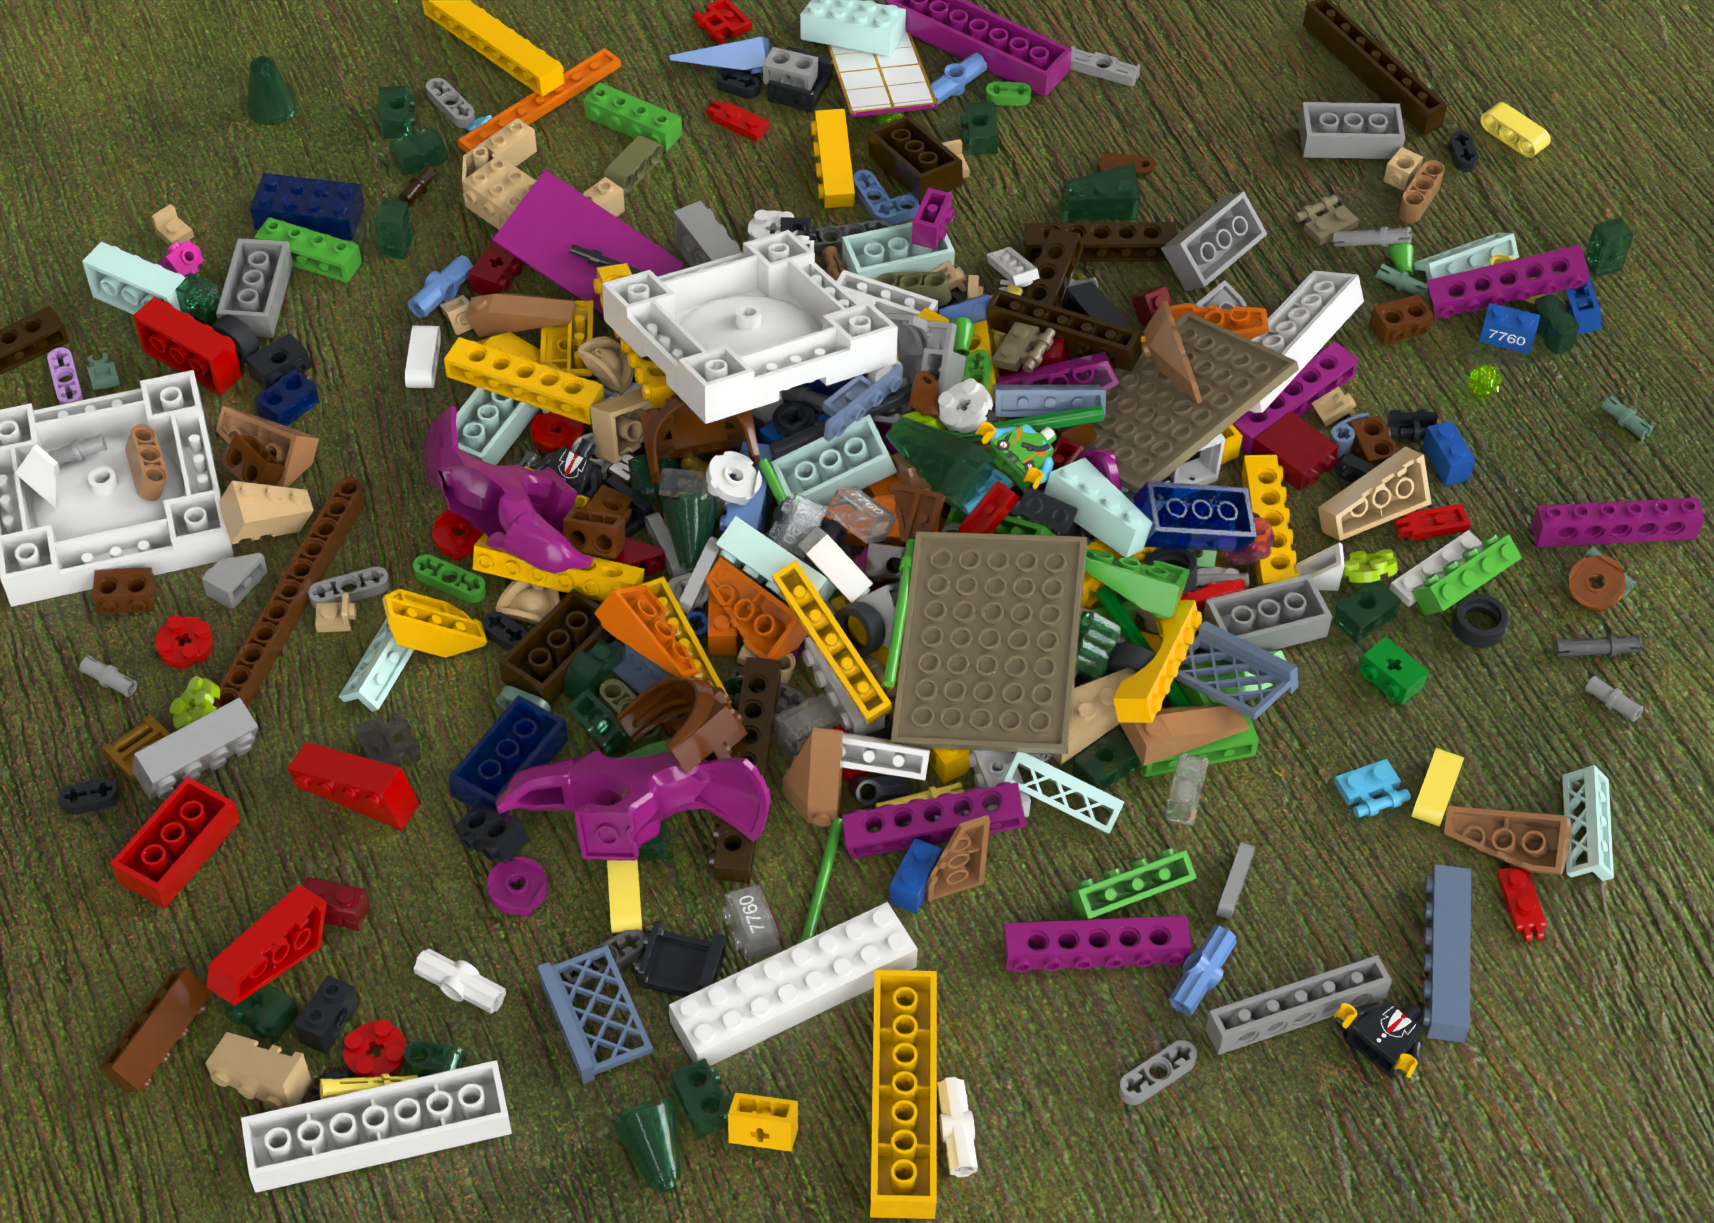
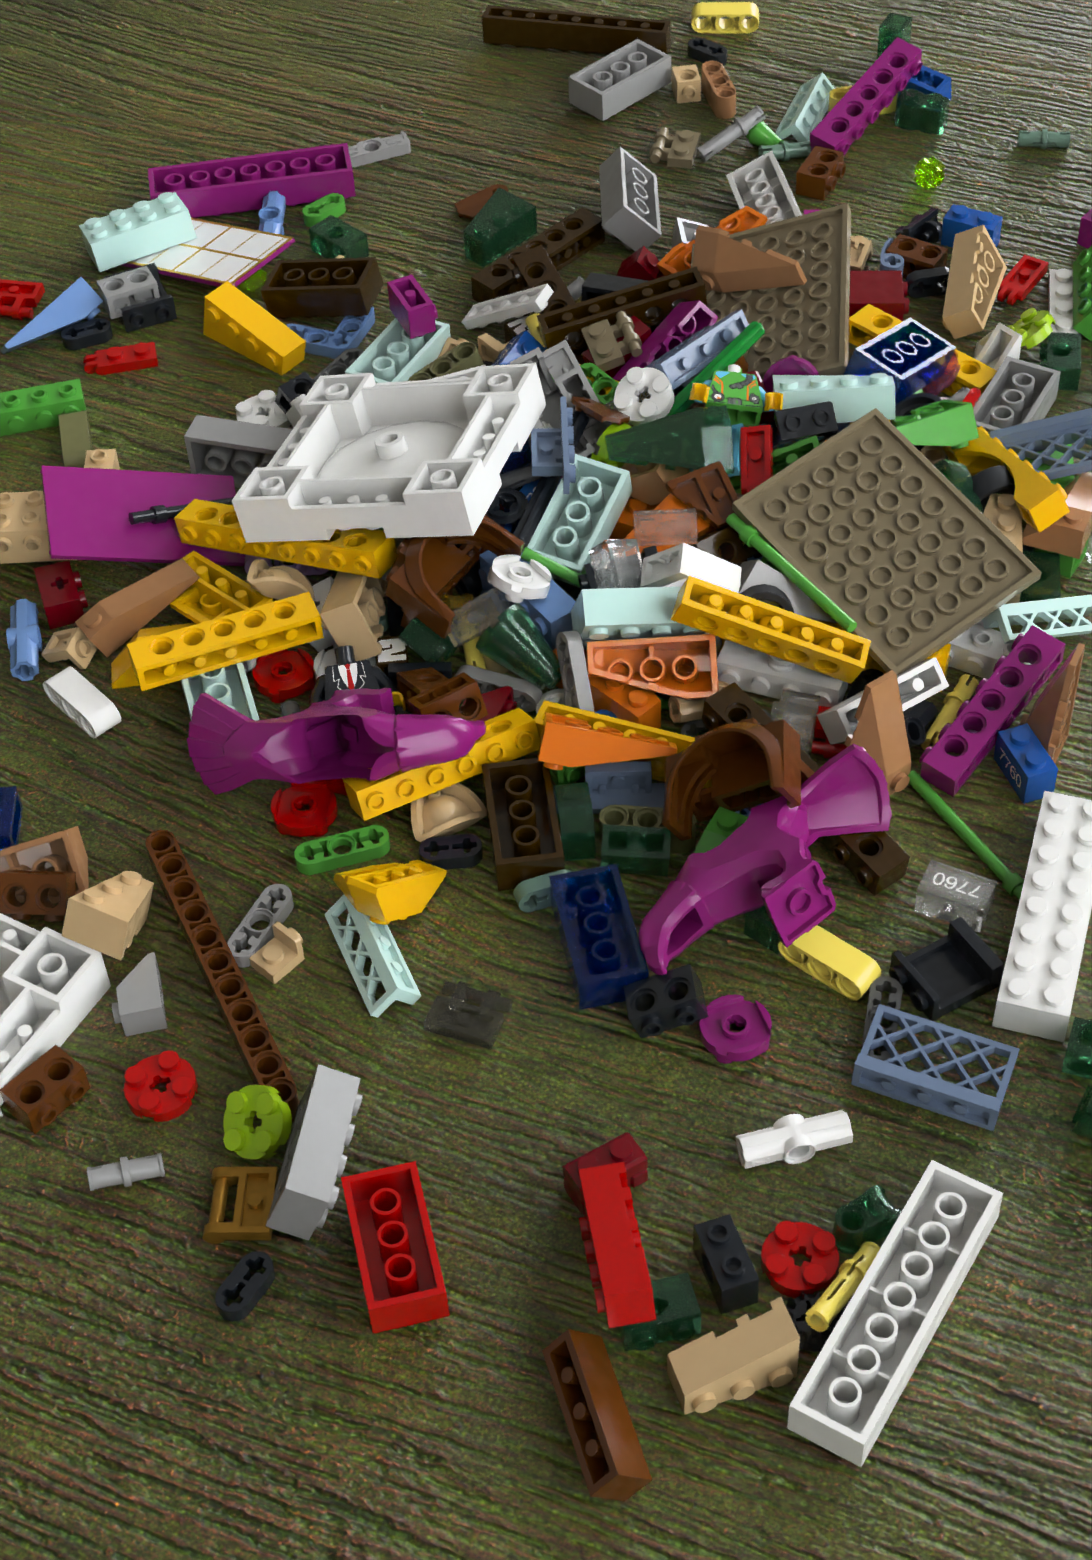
camera: 40 degrees left, 5 degrees down
red wedge [287,742,420,831] -> none
blue brick [1478,303,1540,354] -> none

